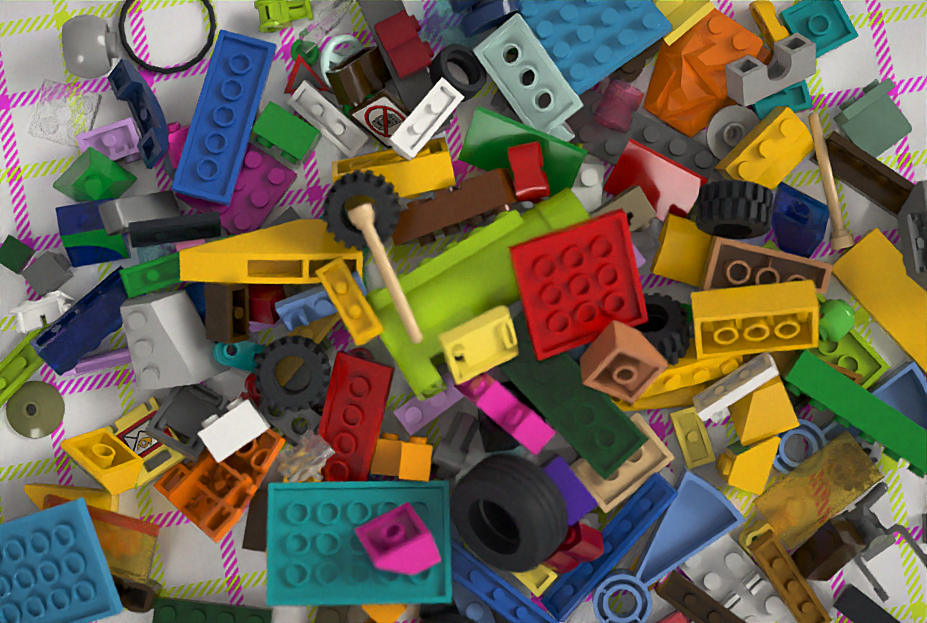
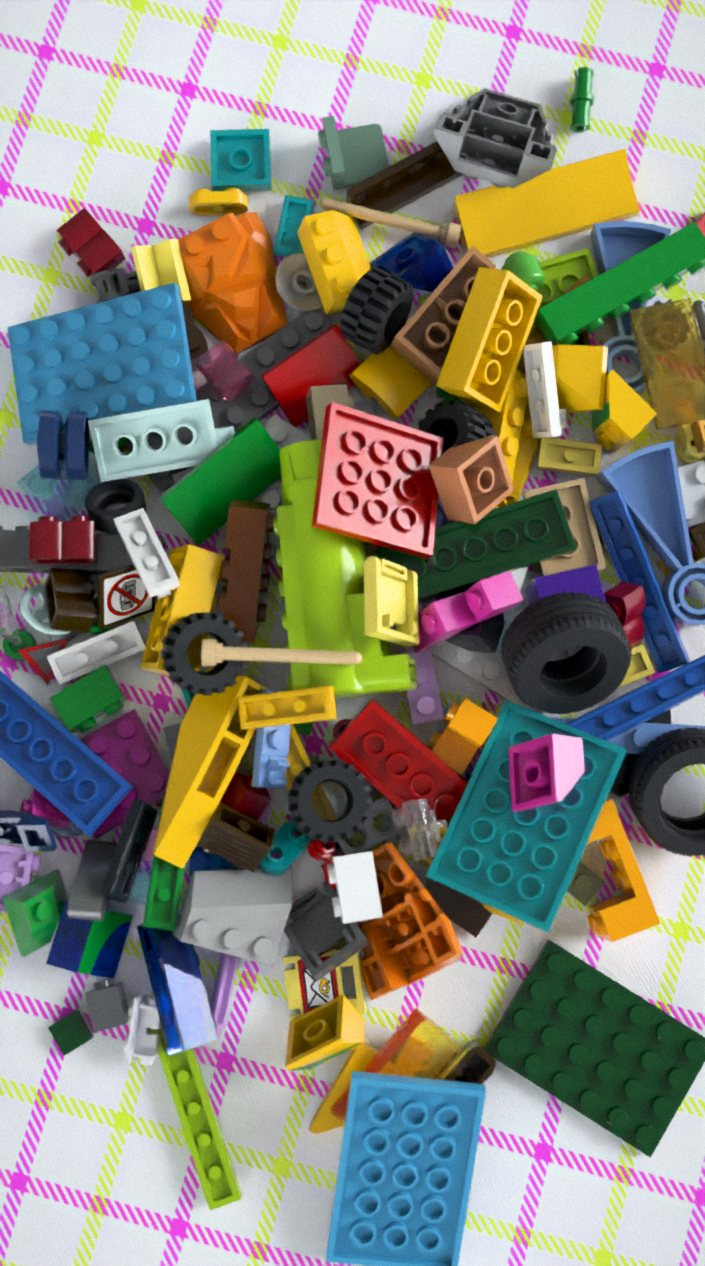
camera: 70 degrees left, 5 degrees down
olive dish [6,381,65,438] -> none
dark grey piece [431,411,480,481] -> none
red beam [508,141,550,205] -> none
light grey arch [725,33,816,107] -> none

